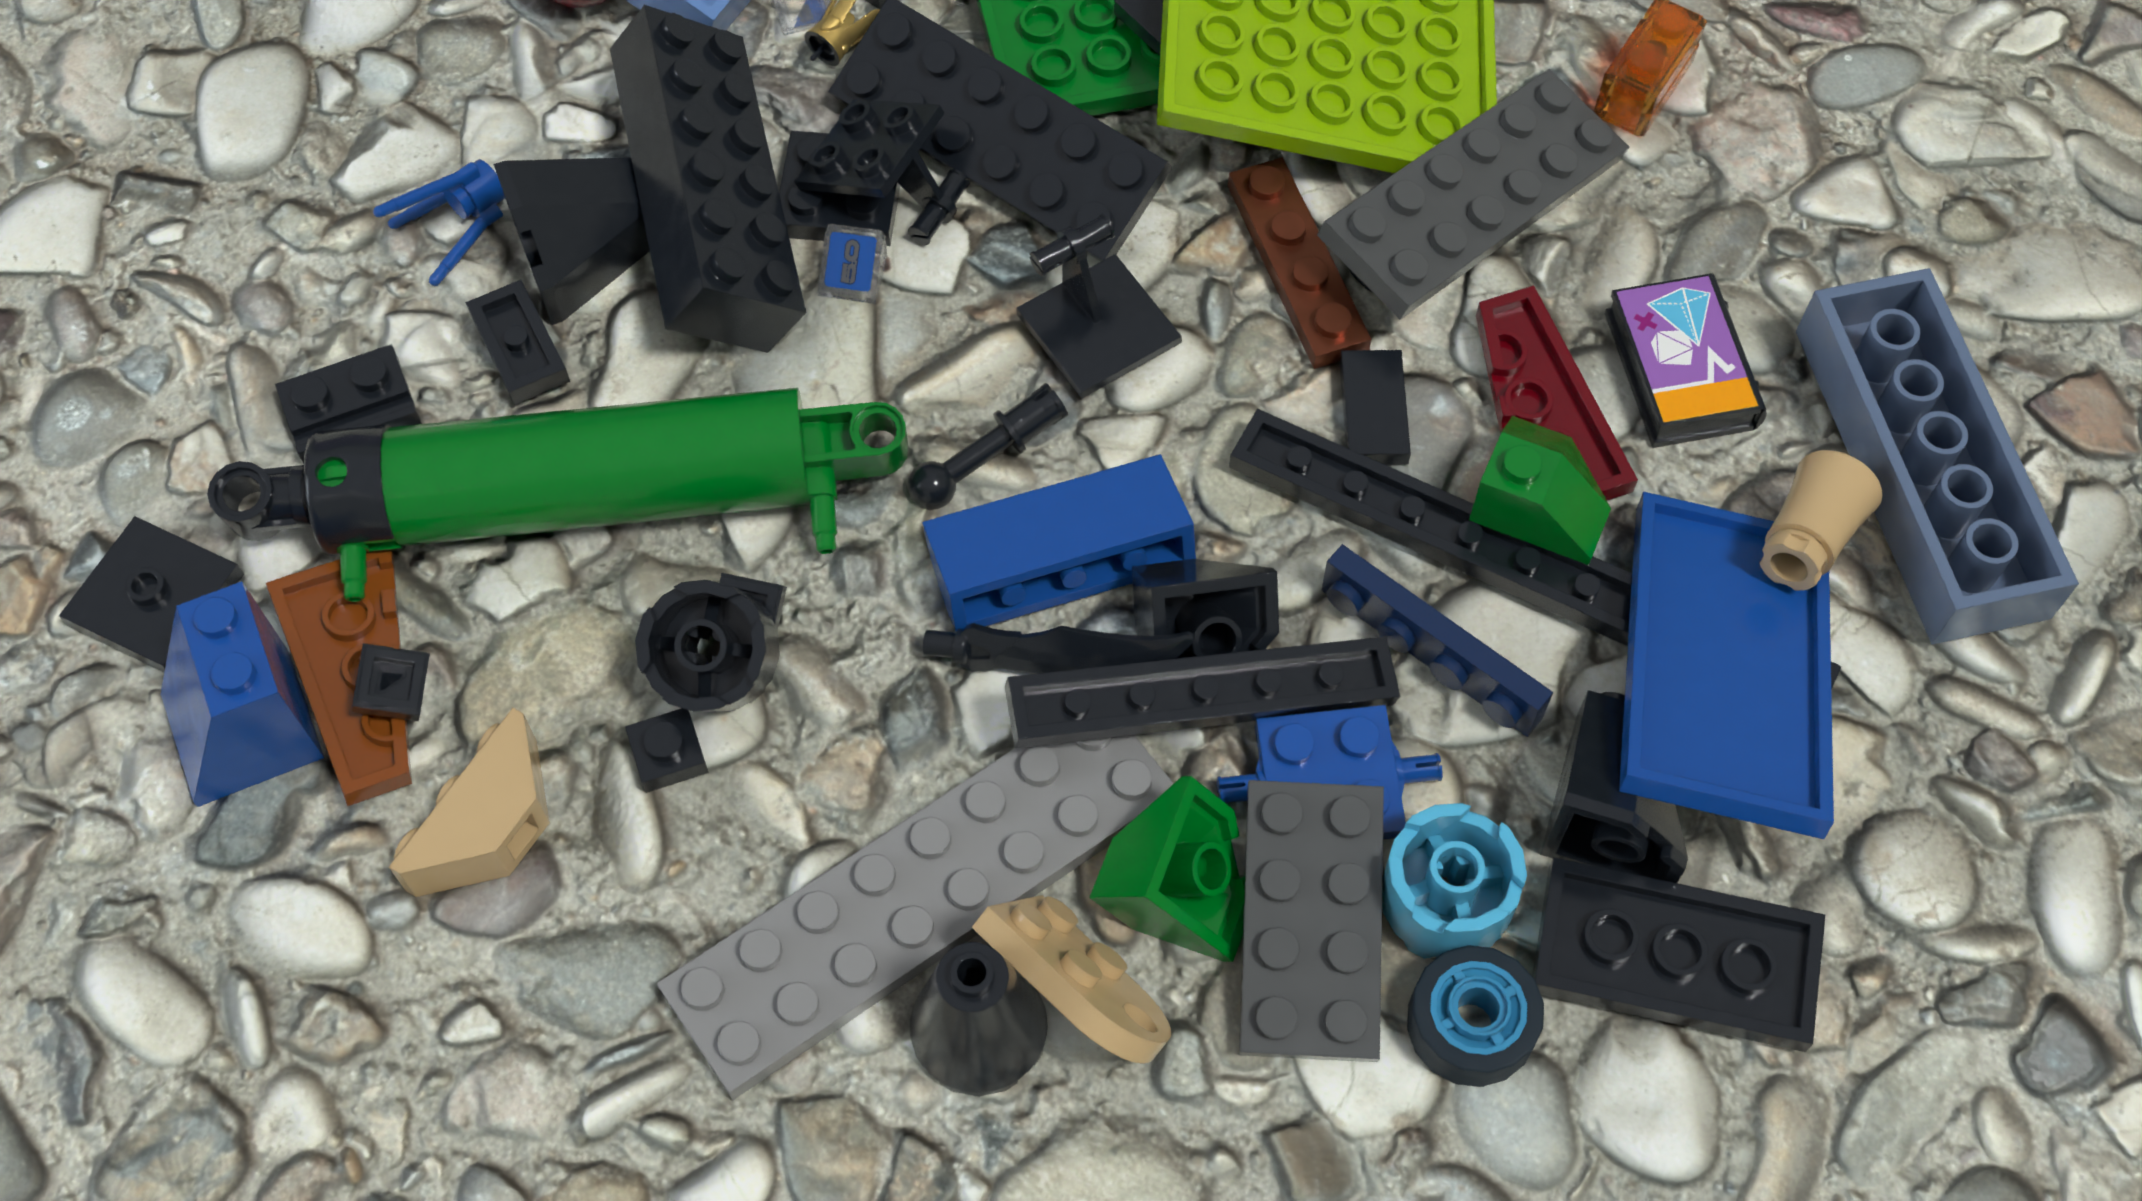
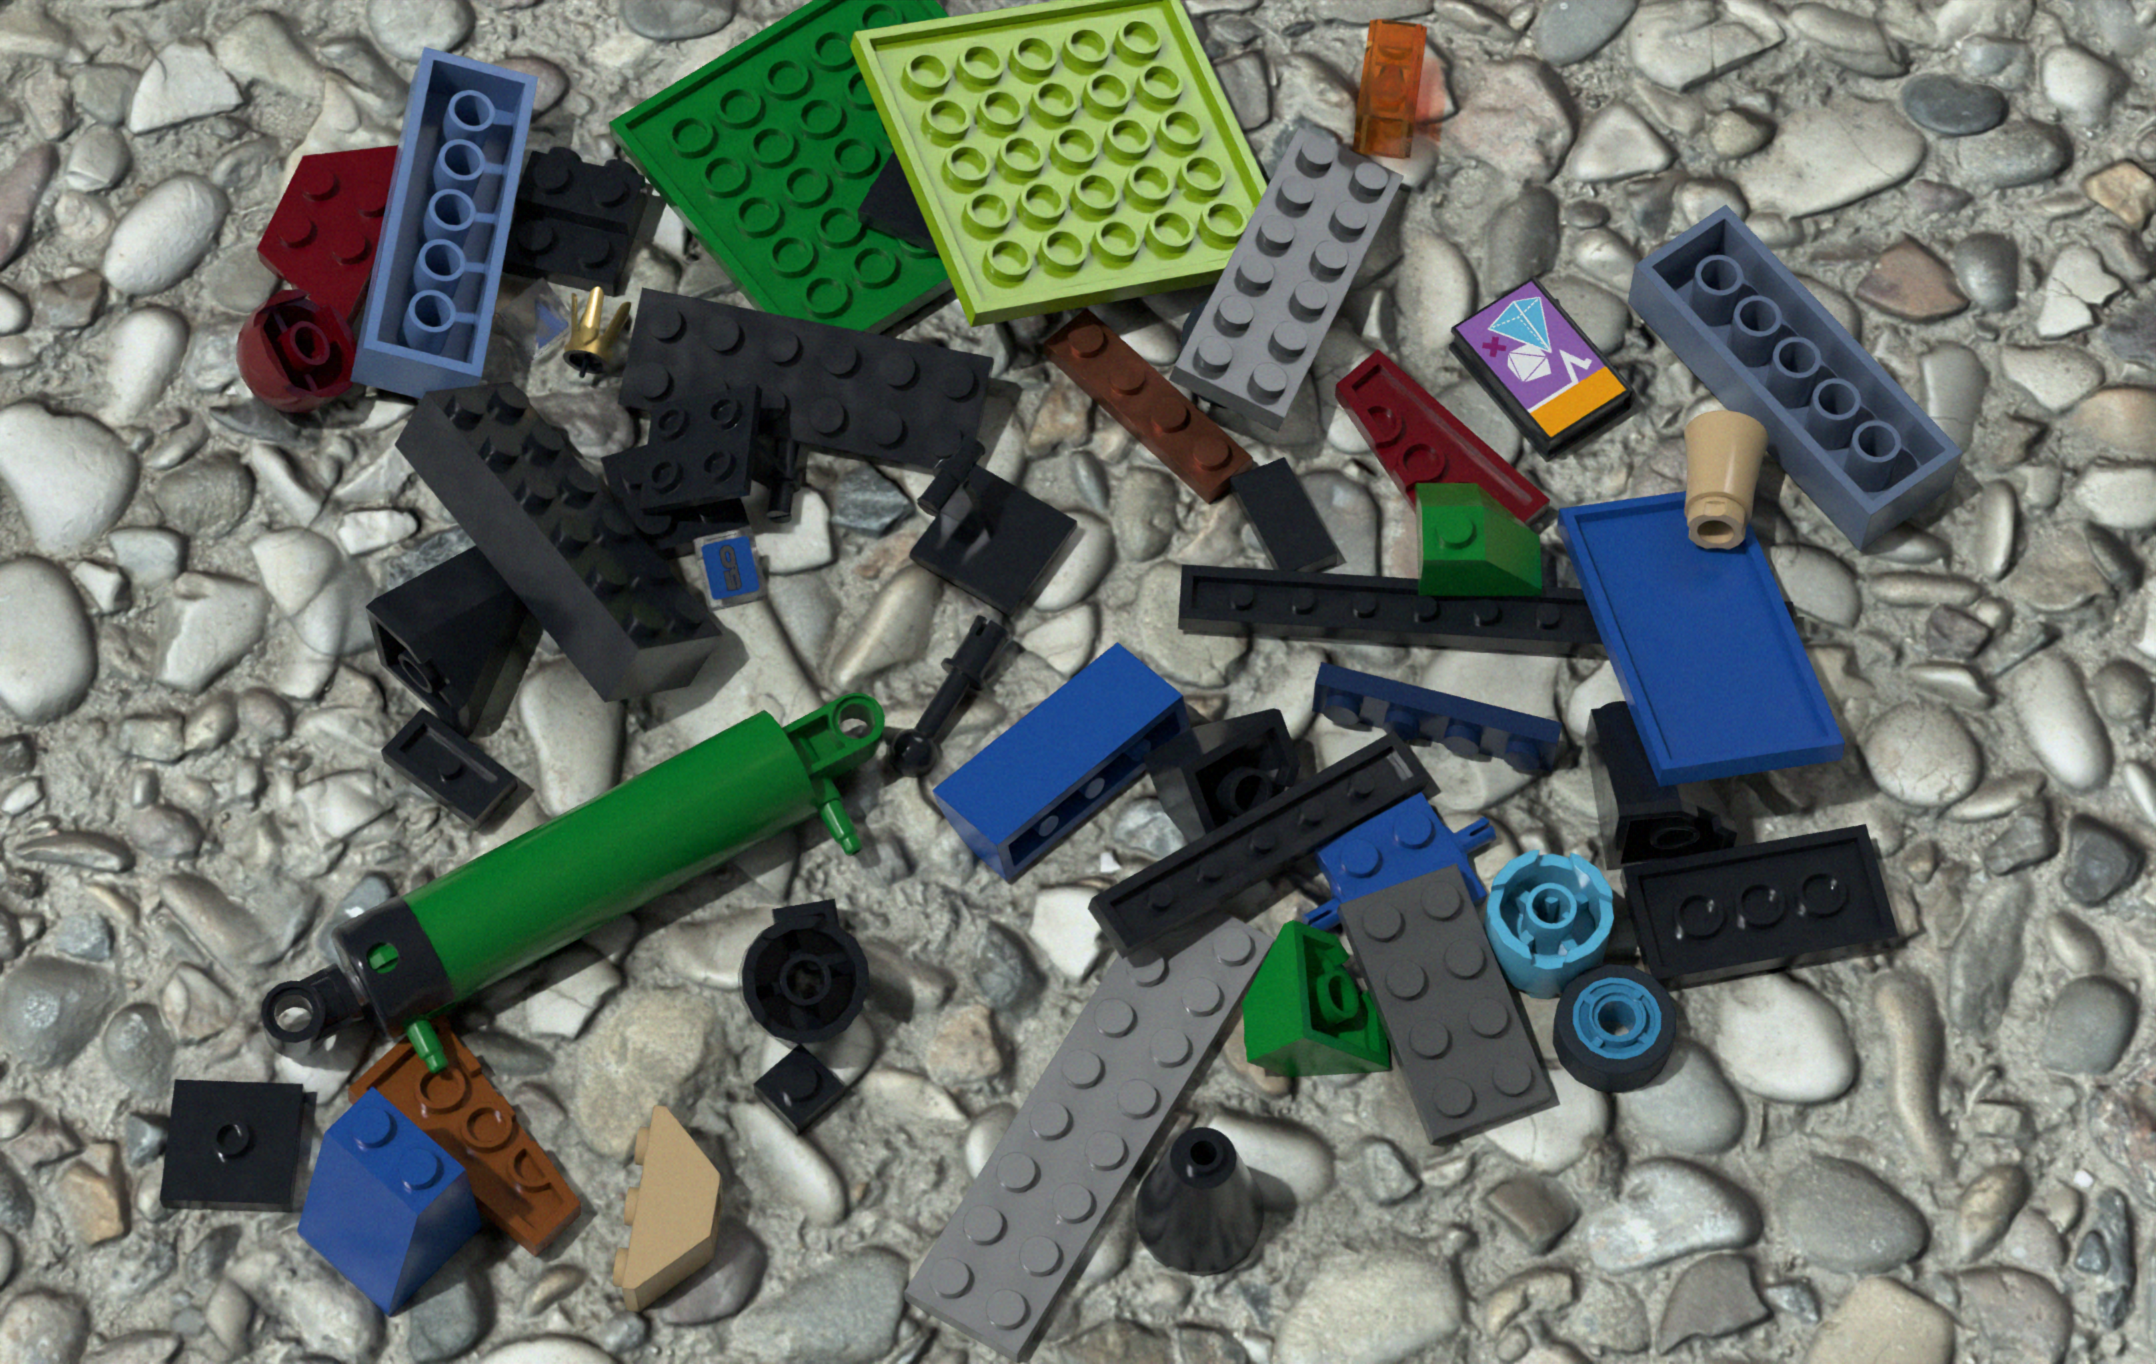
camera: 25 degrees left, 0 degrees up
black plate [275,344,422,464] -> none
black tile [352,643,430,721] -> none
blue plant [373,159,505,286] -> none
black sword [923,623,1195,674] -> none
tan plate [972,895,1171,1064] -> none

